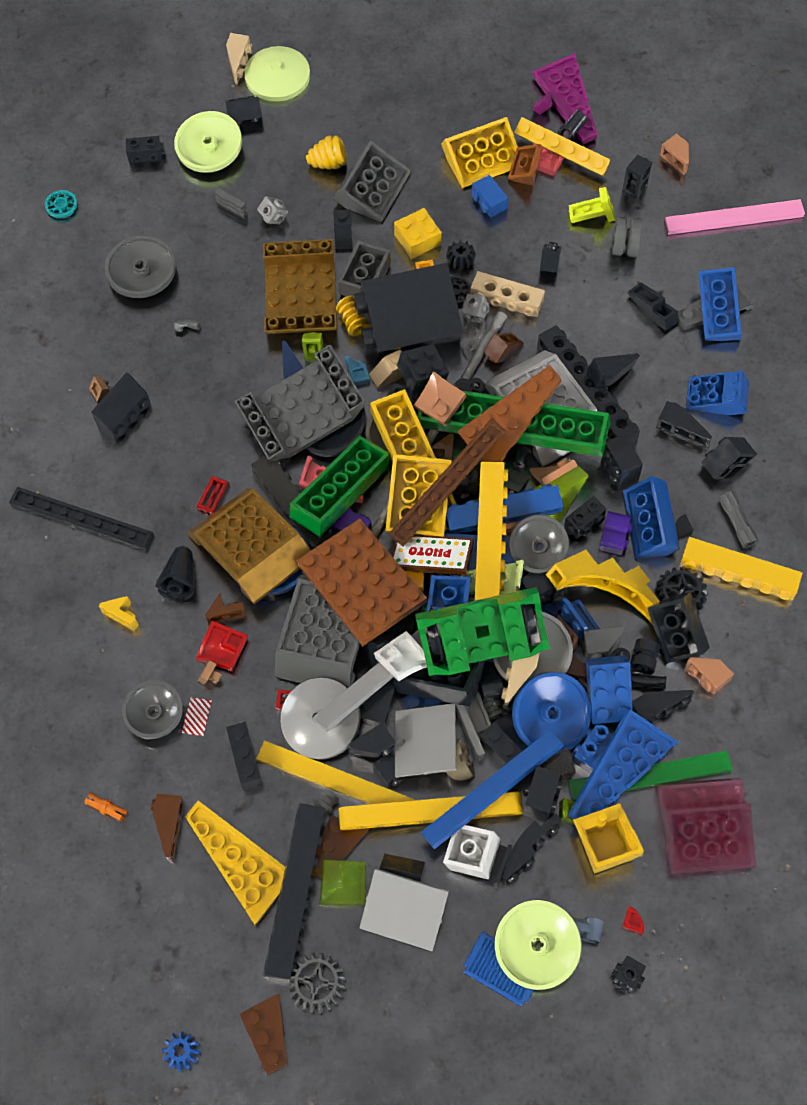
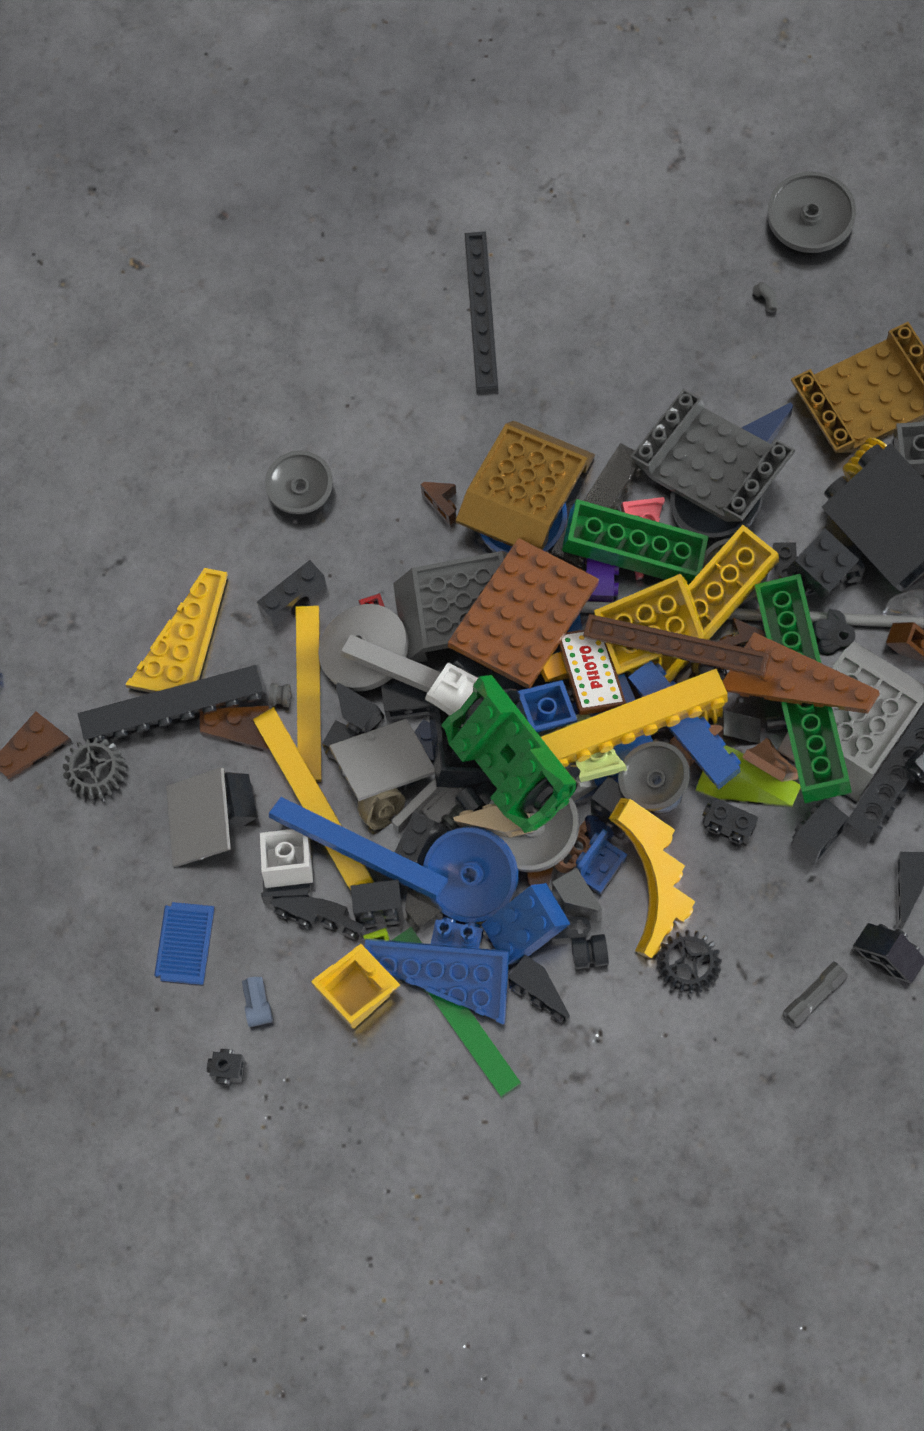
camera: 70 degrees right, 5 degrees up
teal wheel [45,190,77,218] -> none
orange pin [85,792,127,821] -> none
medium nougat tile [89,375,113,402] -> none
black slope [91,372,150,441] -> none
yellow slope [99,596,138,631] -> none
reddish brown slope [151,793,184,862] -> none
black cone [155,546,195,601] -> none
sticker [182,697,212,736] -> none
red tile [196,476,230,514] -> none
red plate [196,621,248,671] -> none
medium nougat tile [197,661,222,685] -> none
lime slope [302,332,323,361] -> none
clear neon green plate [320,860,365,905] -> none
dark azure tile [345,355,370,386] -> none
tan slope [369,350,403,389] -> none
nougat plate [414,372,466,426] -> none
yellowish green dish [495,900,582,990] -> none
dark purple brick [599,511,633,555] -> none
red tile [622,906,644,935] -> none
blue slope [623,476,680,560] -> none
black pin [631,673,667,689] -> none
black slope [647,592,710,663] -> none
clear pink slope [657,777,756,874] -> none
black tile [675,514,694,538] -> none
yellow brick [680,537,803,600] -> none
nougat slope [685,657,734,695] -> none

